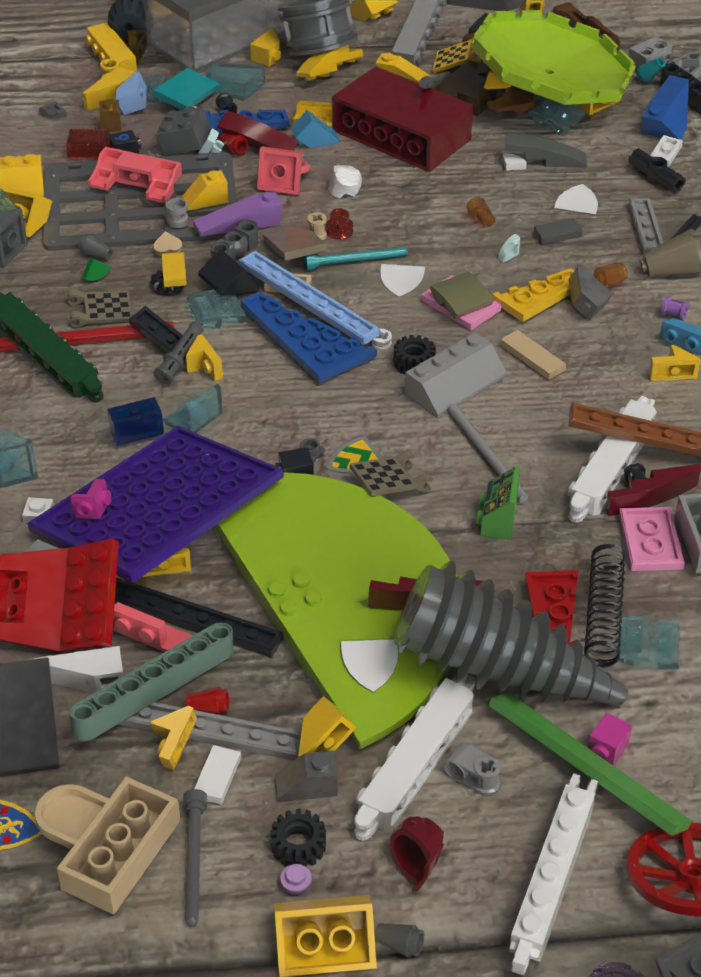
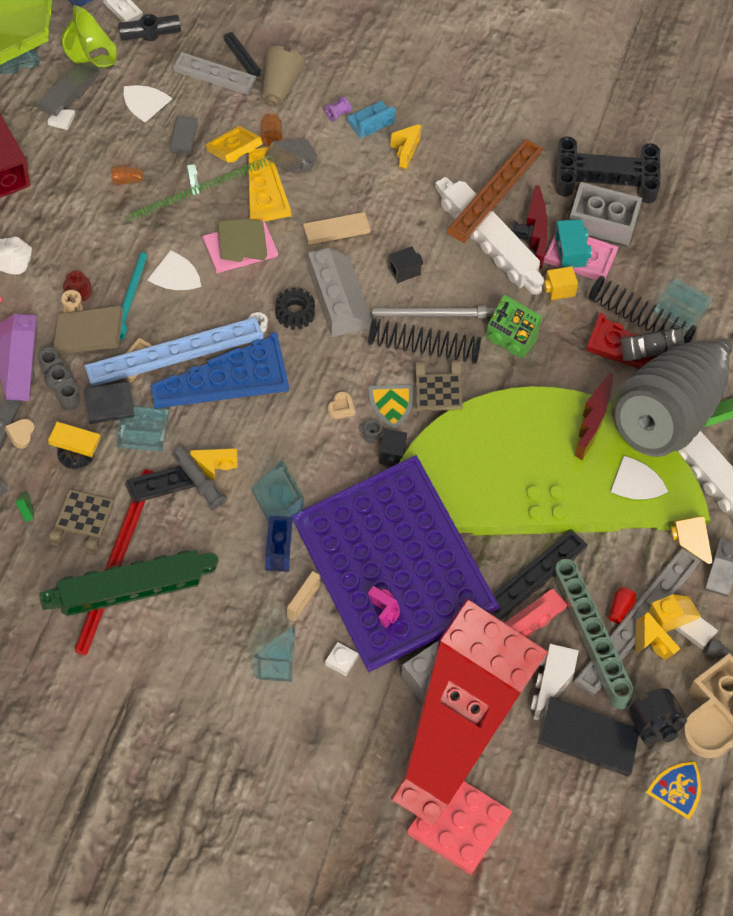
camera: 70 degrees left, 15 degrees up
none -> lime piece [61,5,117,67]
none -> bright green piece [126,156,274,220]
none -> yellow plate [205,125,262,163]
none -> tan tile [287,571,320,622]
none -> tan tile [328,392,355,419]
none -> black piece [368,317,482,365]
none -> black brick [388,246,423,284]
none -> yellow brick [543,266,578,301]
none -> teal brick [554,219,592,268]
none -> dark grey piece [620,328,685,361]
none -> black brick [628,688,687,745]
none -> yellow slope [648,594,701,632]

